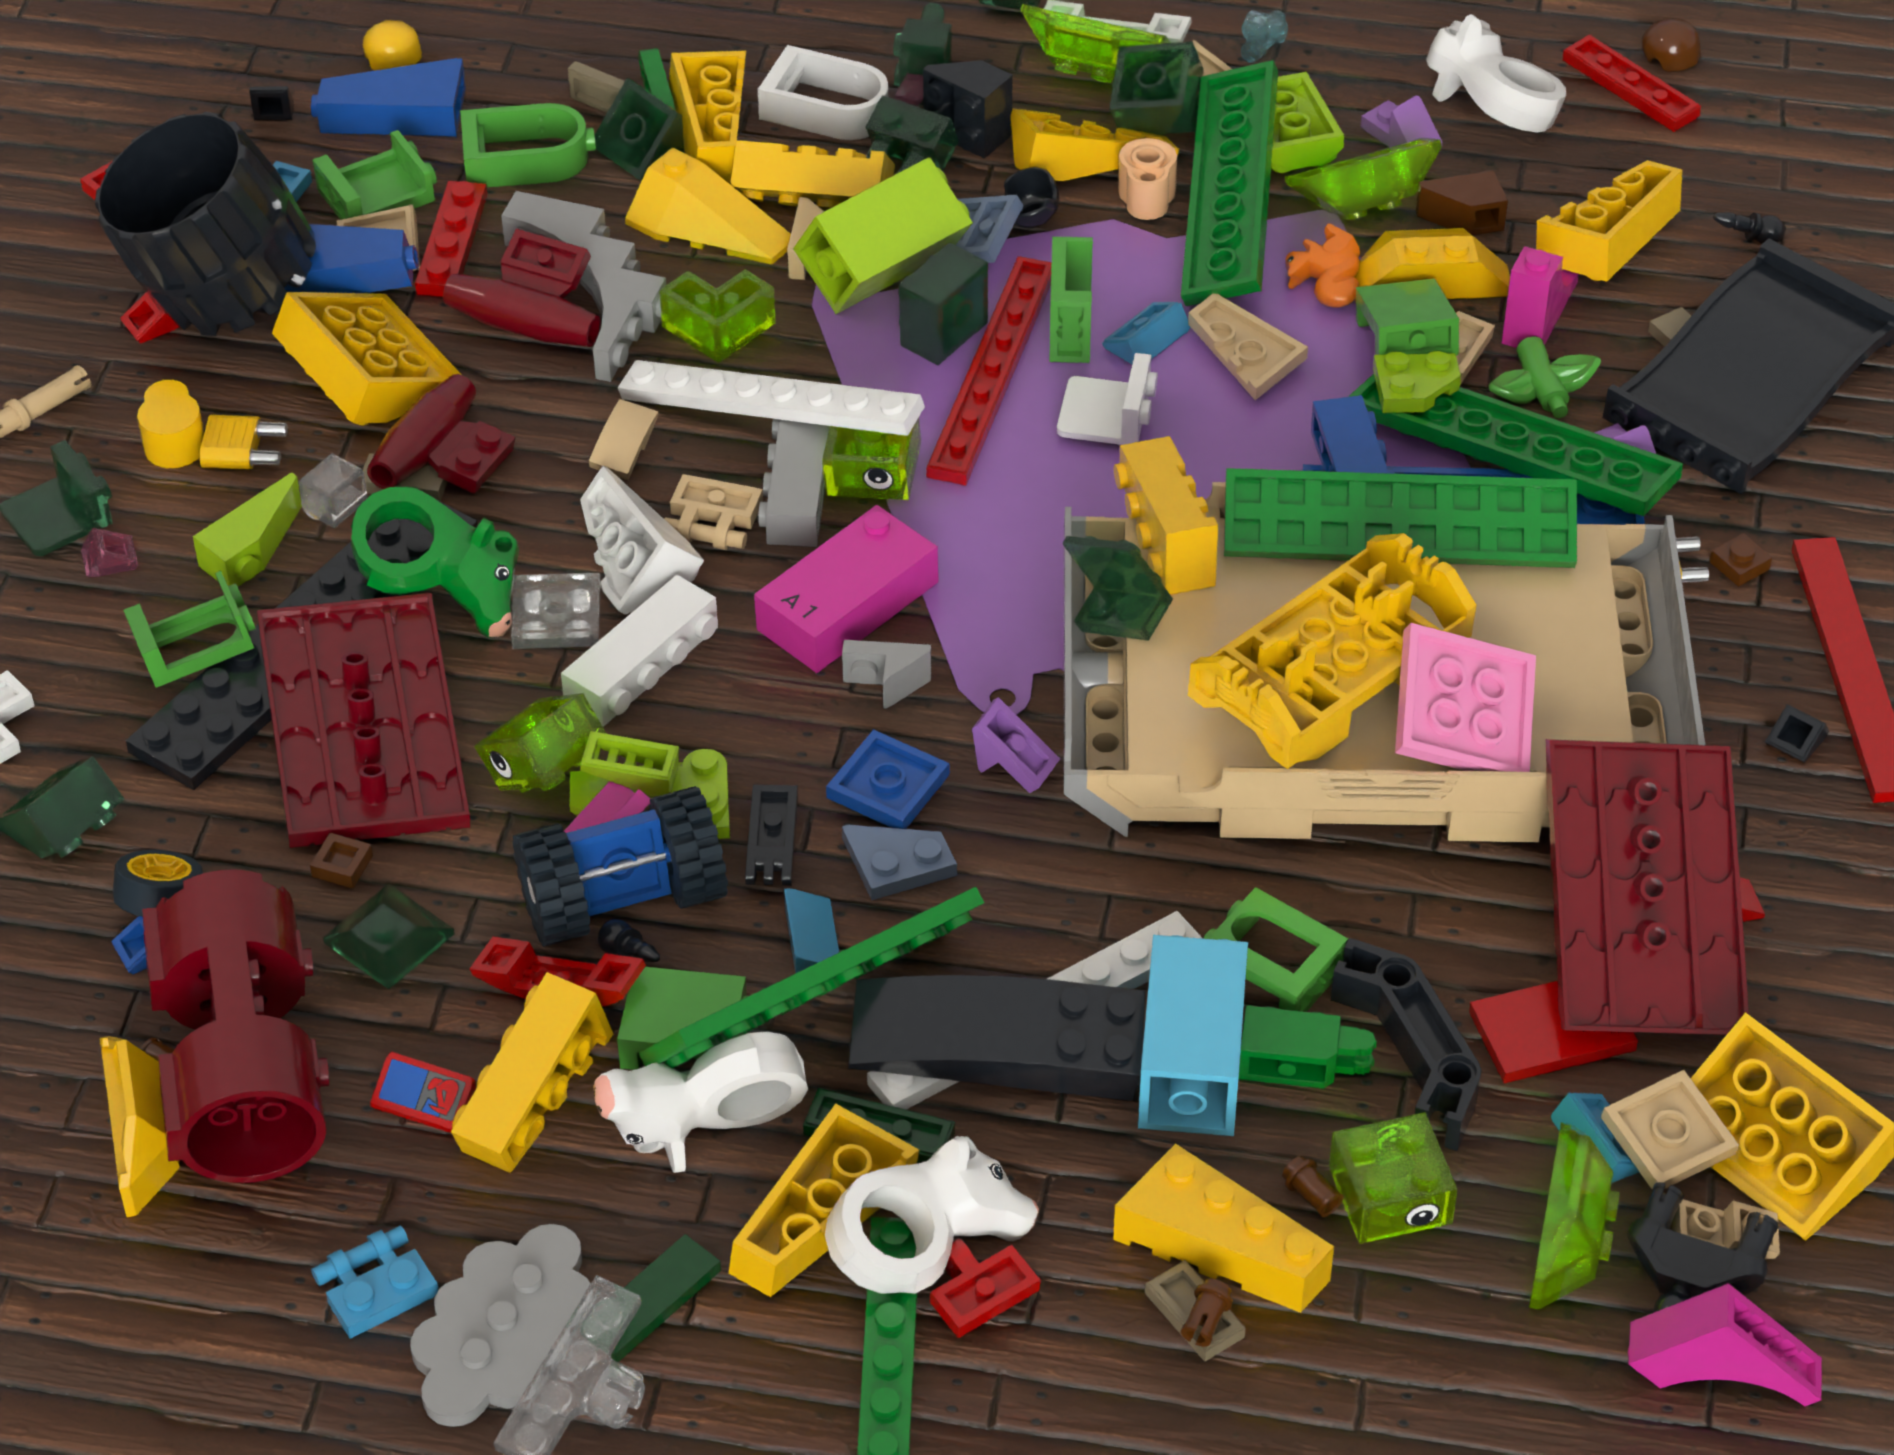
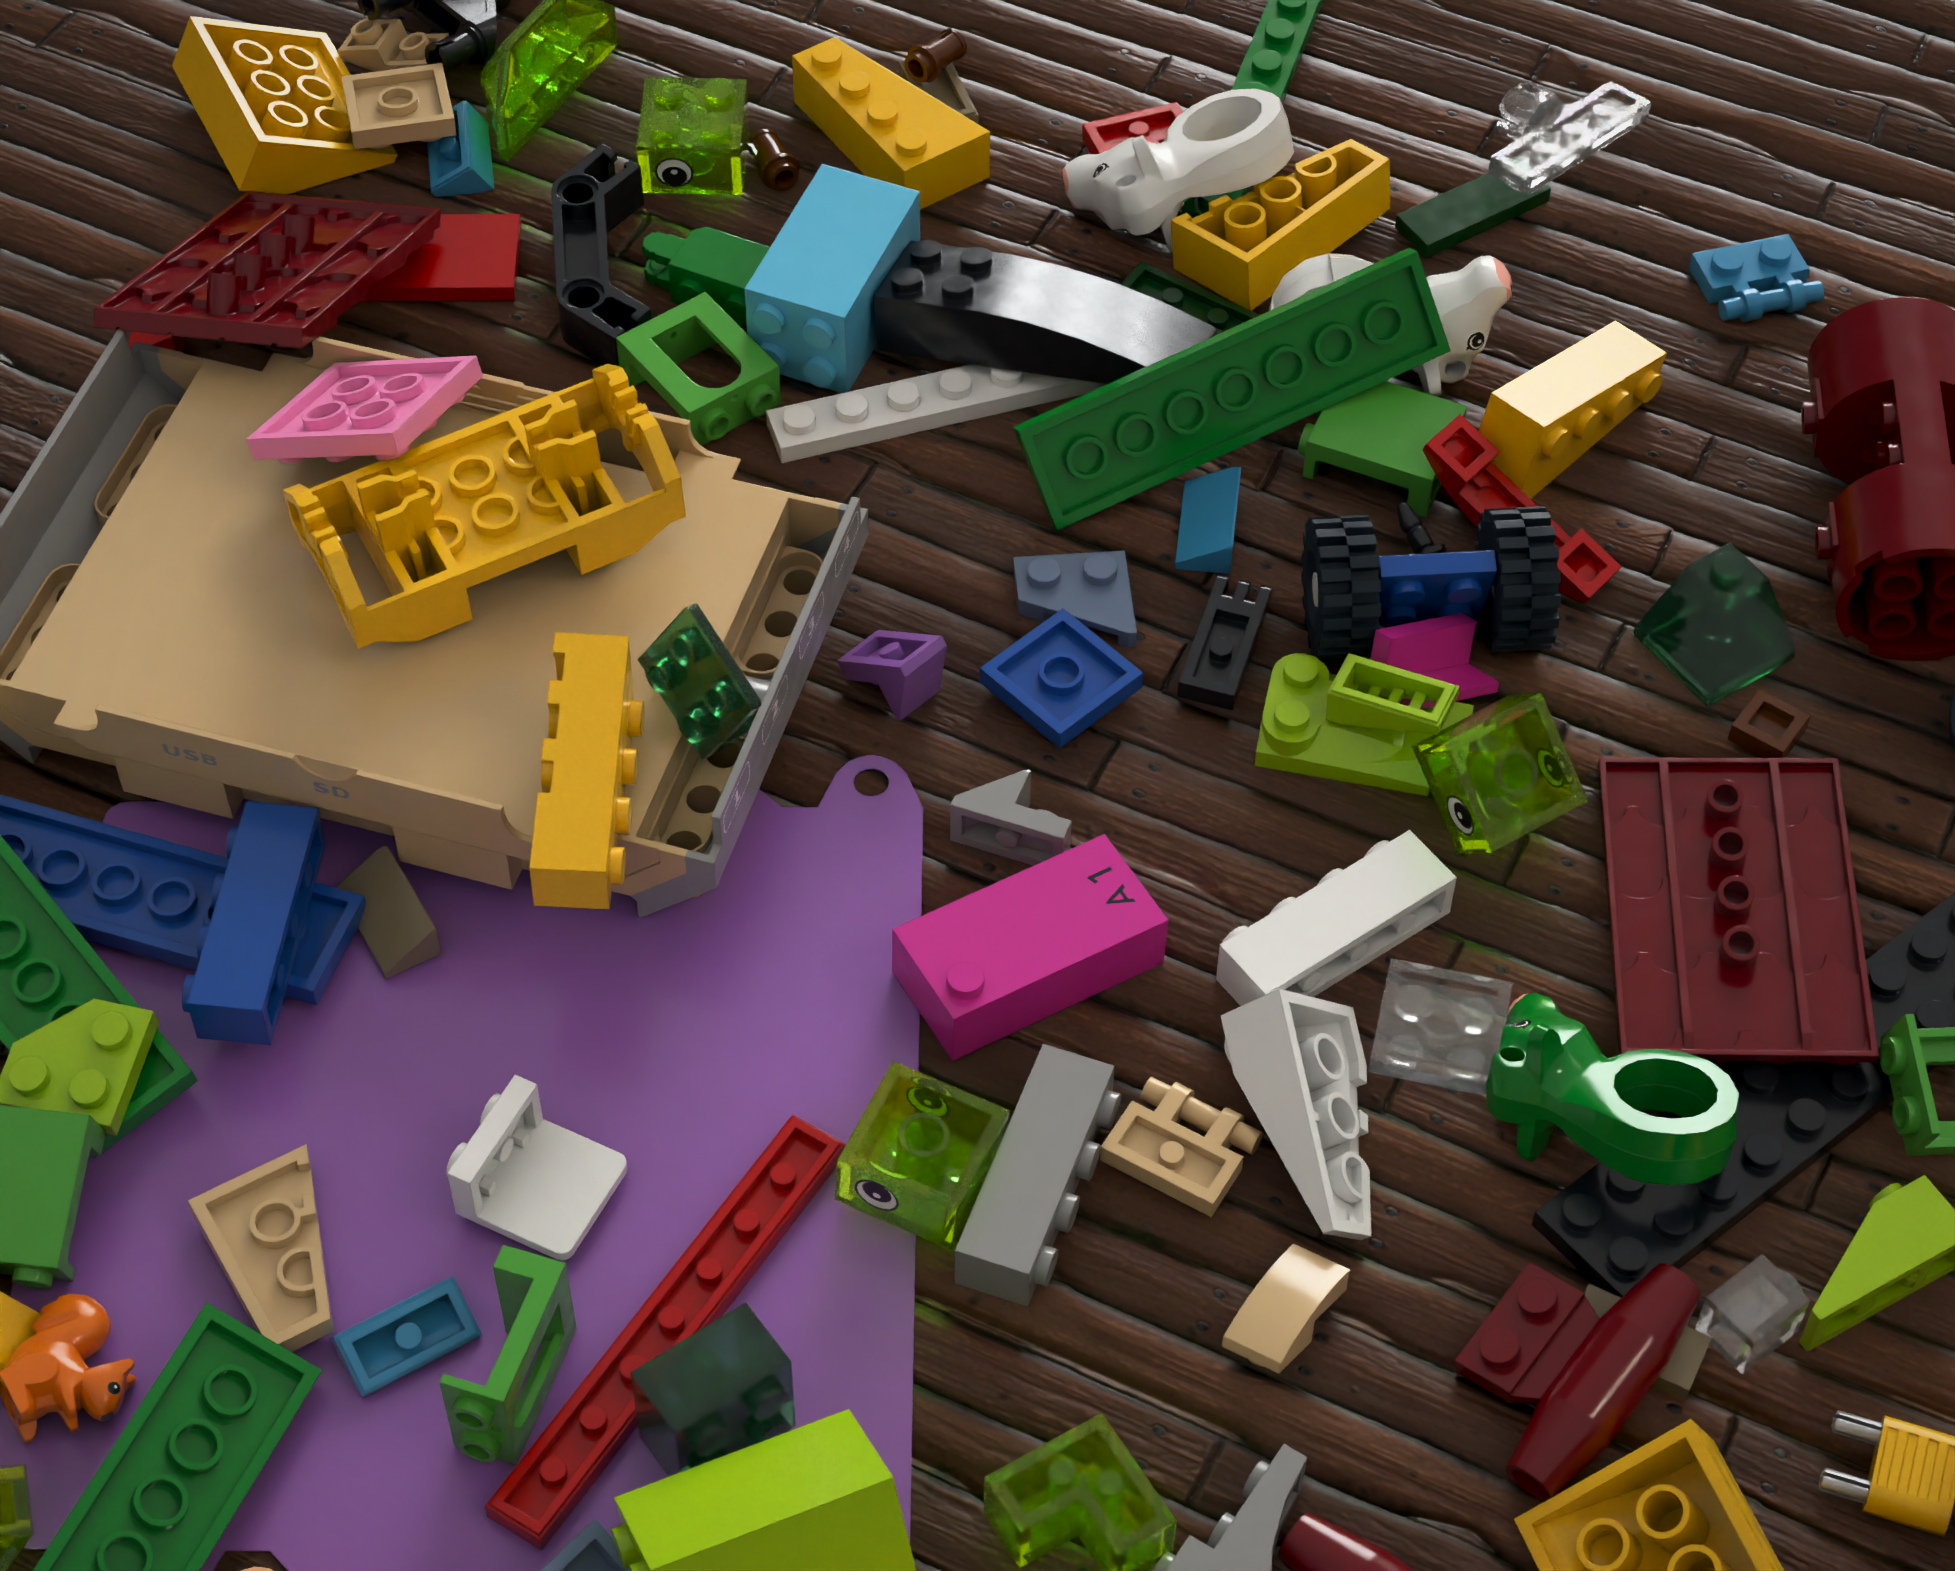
camera: 165 degrees left, 5 degrees up
slope [370,1052,476,1133] -> none
light grey plate [410,1224,595,1427] -> none
white plate [618,360,925,436] -> none
green plate [1224,468,1577,568] -> none

